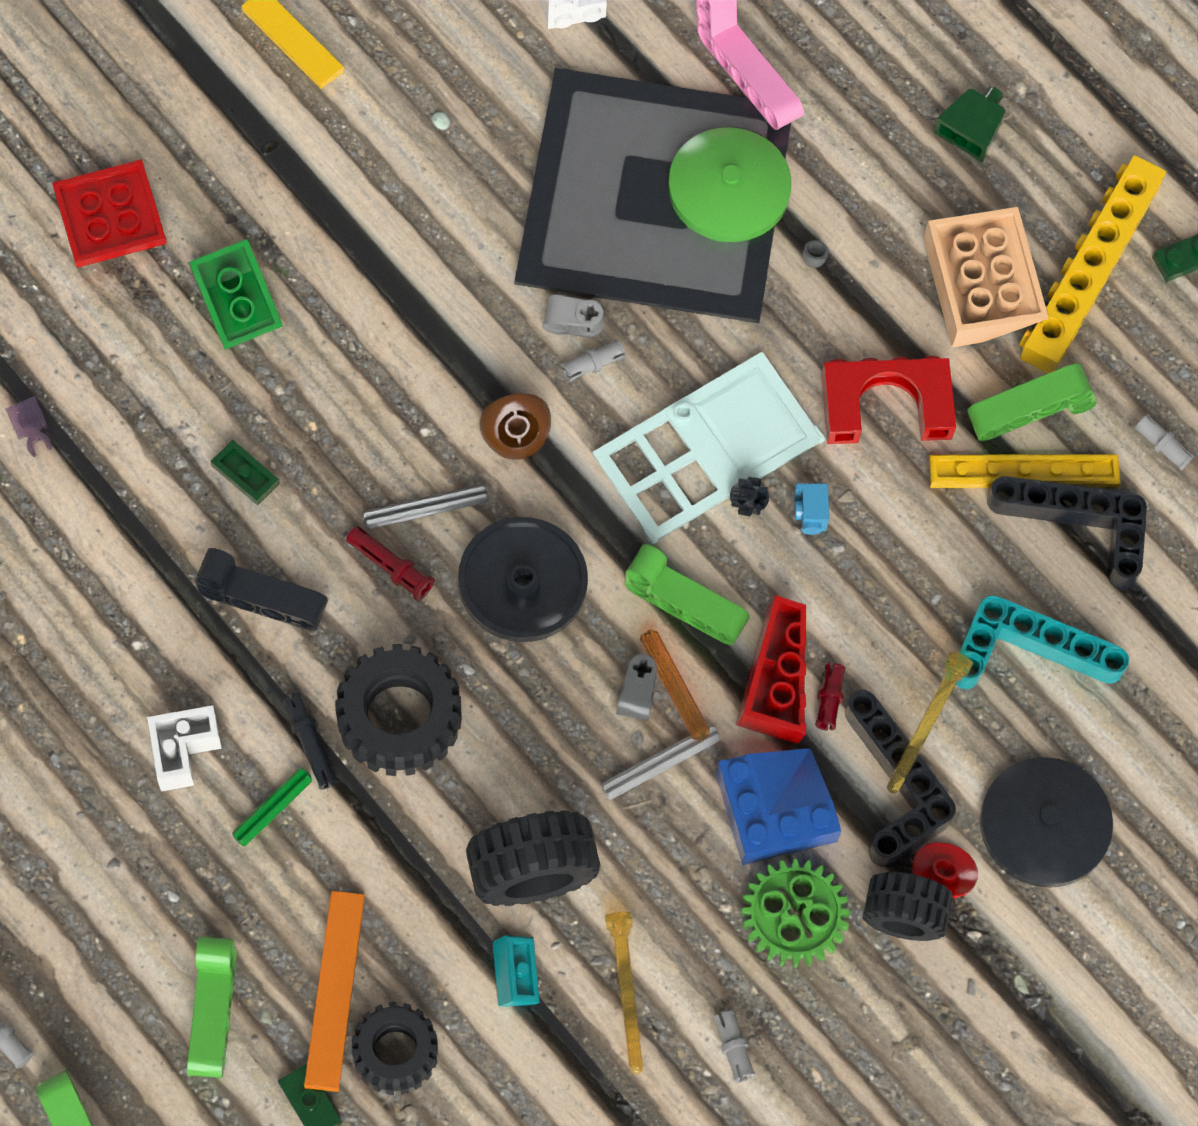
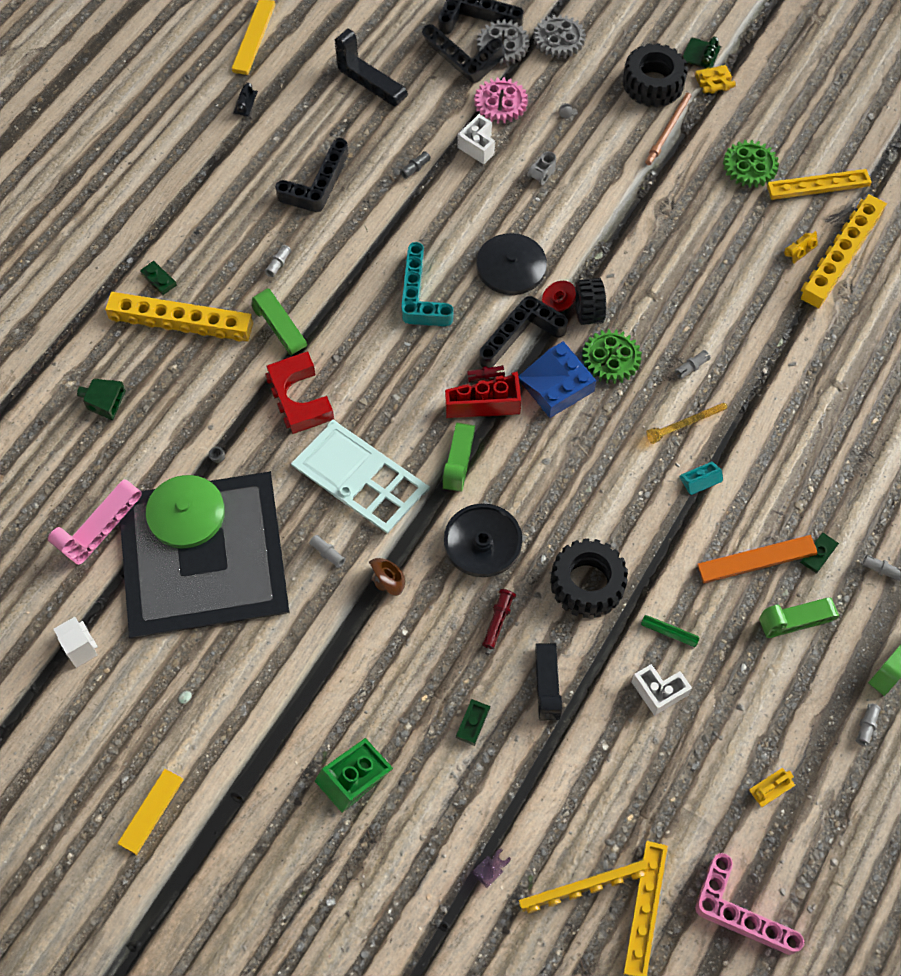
camera: 105 degrees left, 5 degrees down
red plate [52,159,167,268] -> none
black pin [282,692,339,790] -> none
black tyre [352,1002,438,1095] -> none
axle [363,484,488,529] -> none
black tyre [466,810,601,906] -> none
light grey piece [543,294,604,338] -> none
light grey axle [602,725,720,800] -> none
dark grey piece [616,654,657,721] -> none
clear orange axle [640,629,710,741] -> none
black gear [730,476,769,517] -> none
dark azure brick [793,484,829,535] -> none
clear yellow piece [887,652,973,794] -> none
light nougat slope [923,207,1048,347] -> none
yellow tile [929,454,1121,488] -> none
black beam [987,476,1147,590] -> none

